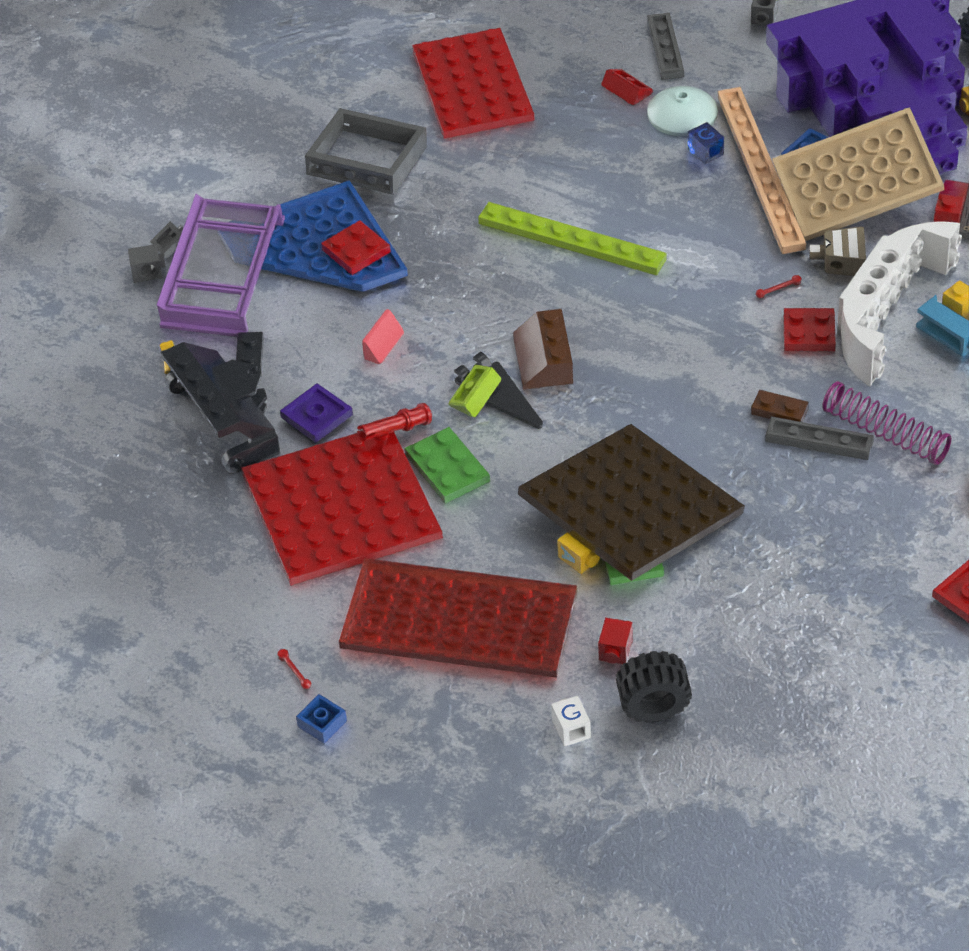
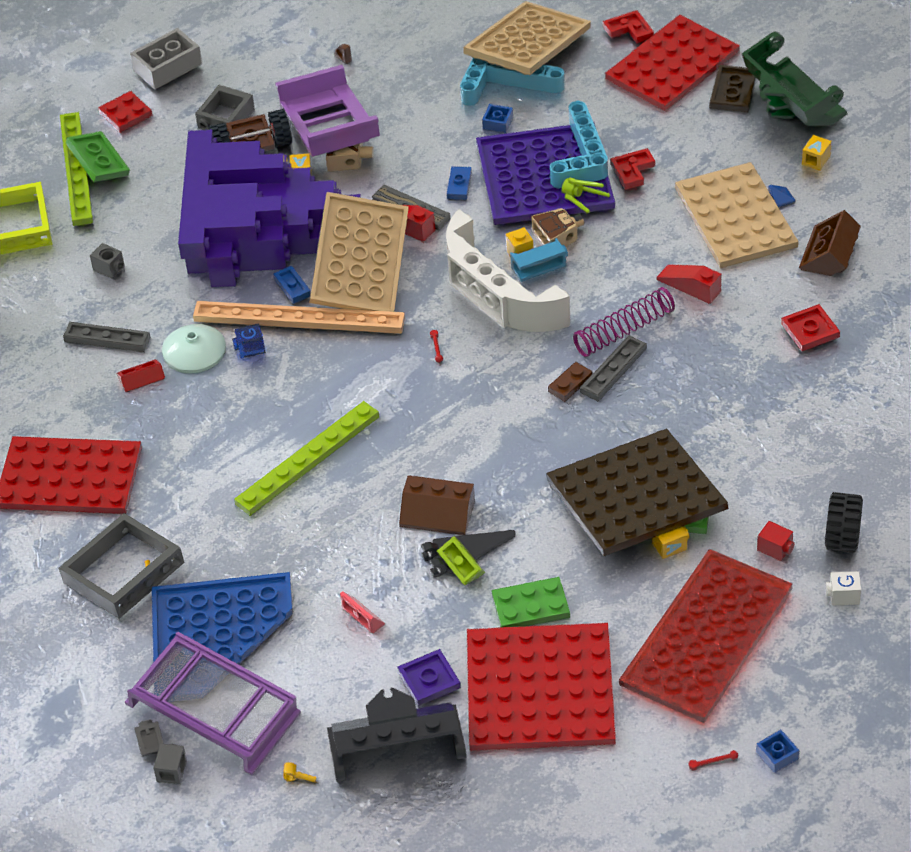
camera: 70 degrees left, 0 degrees up
black hinge [236,332,264,375] -> none
red plate [321,220,391,275] -> none
red pin [357,403,432,442] -> none
red plate [783,308,836,351] -> none
dark tan torso [809,227,866,276] -> none

